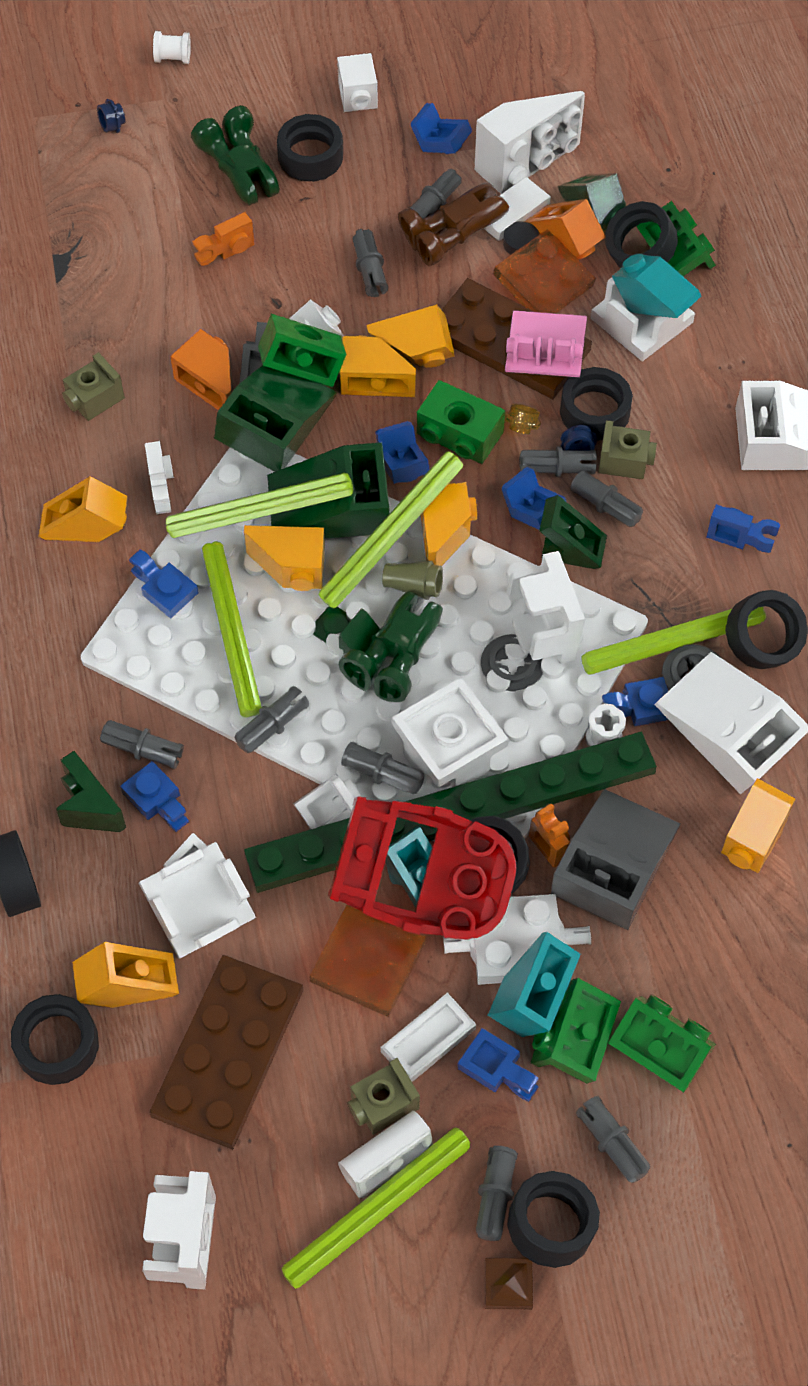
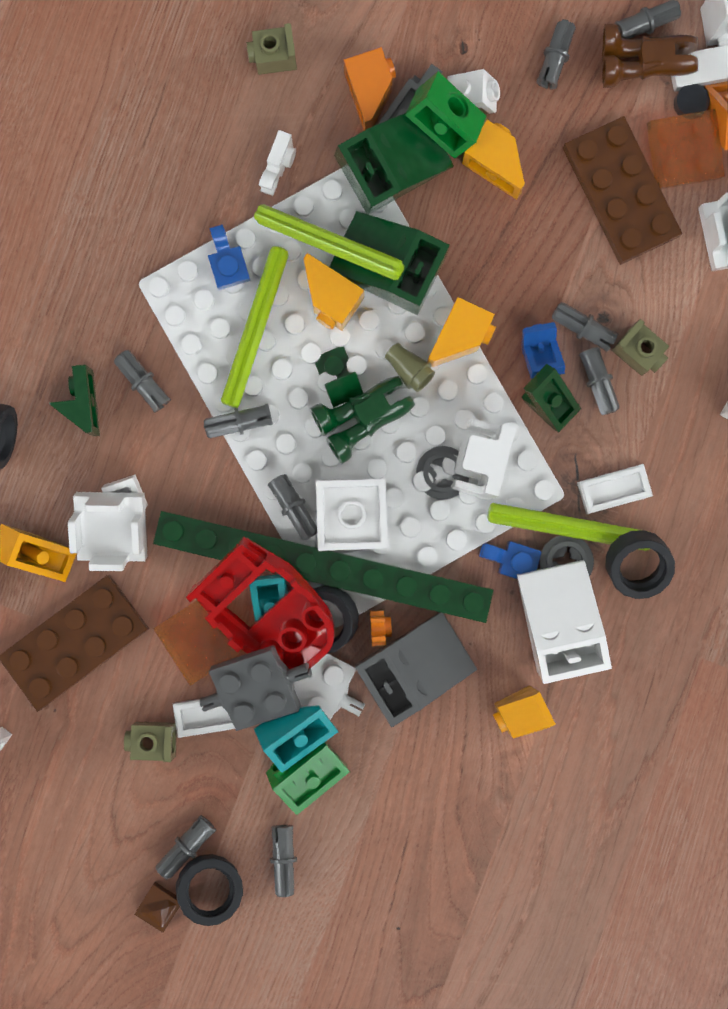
camera: 30 degrees right, 25 degrees up
light orange slope [38,476,127,542] -> none
blue plate [120,761,189,832] -> none
lime axle [282,1127,470,1289] -> none
white bracket [293,775,362,829] -> none
lime axle [318,451,463,609] -> none
white brick [338,1110,433,1199] -> none
light orange slope [367,304,455,368] -> none
blue bracket [375,421,430,484] -> none
green brick [416,380,505,464] -> none
blue plate [458,1028,539,1102] -> none
bright pink hinge [505,311,587,377] -> none
clear yellow plate [505,404,541,434] -> none
black tyre [560,367,633,441] -> none
dark blue plate [560,425,597,451] -> none
white bush [586,704,626,747] -> none
green bracket [608,994,716,1093] -> none
blue plate [706,504,780,553] -> none
none -> dark grey plate [200,645,312,731]
none -> white tile [577,464,653,515]

